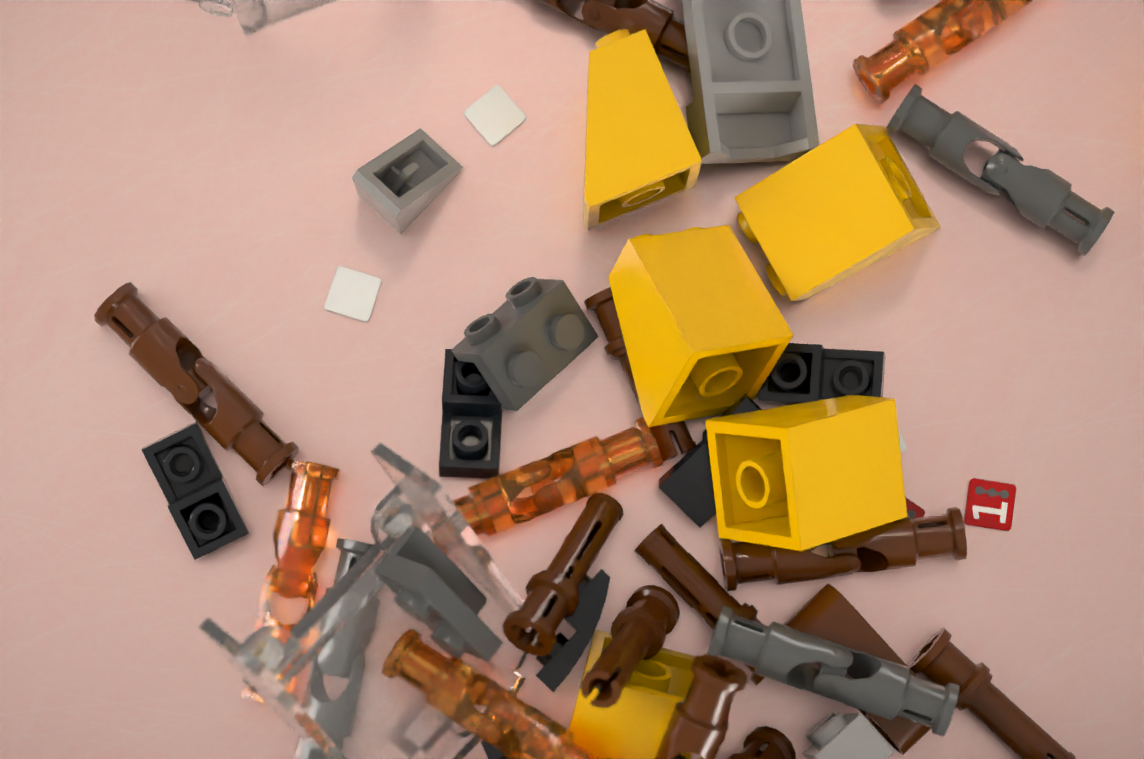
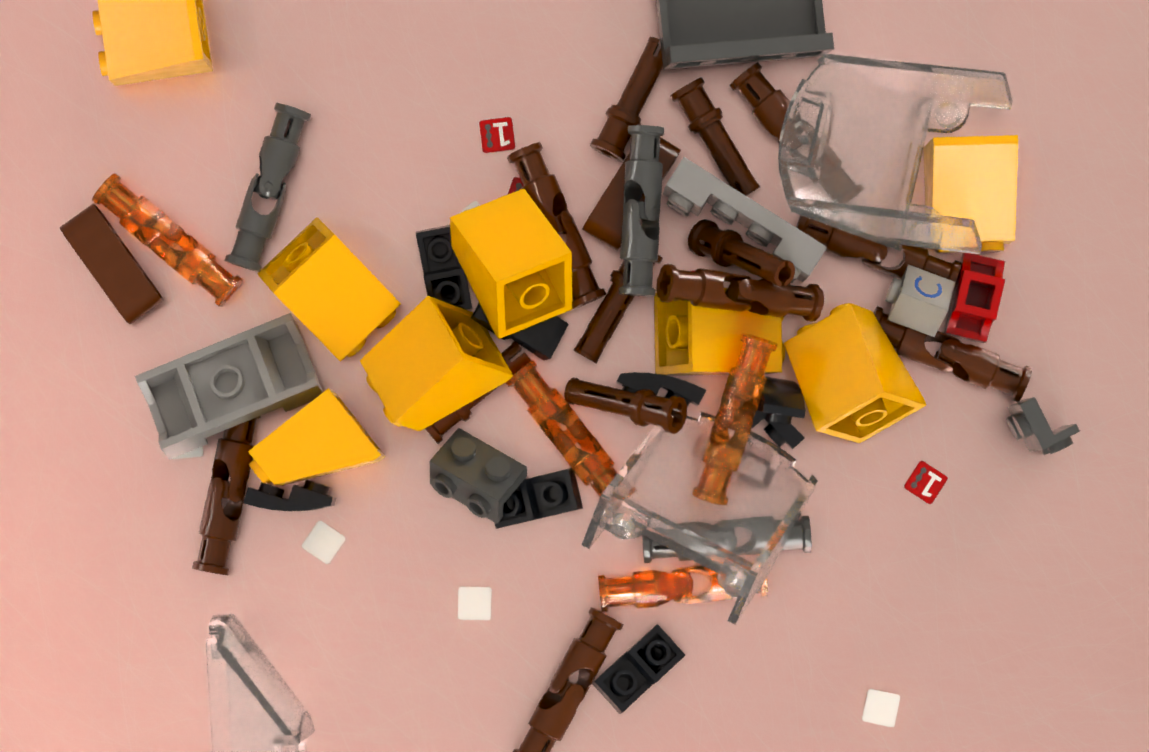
camera: 105 degrees left, 5 degrees up
light grey slope [352,128,463,234] -> none
dark grey bracket [374,526,503,662] -> none
reddish brown pin [580,585,680,708] -> none
none -> black slope [243,480,336,511]

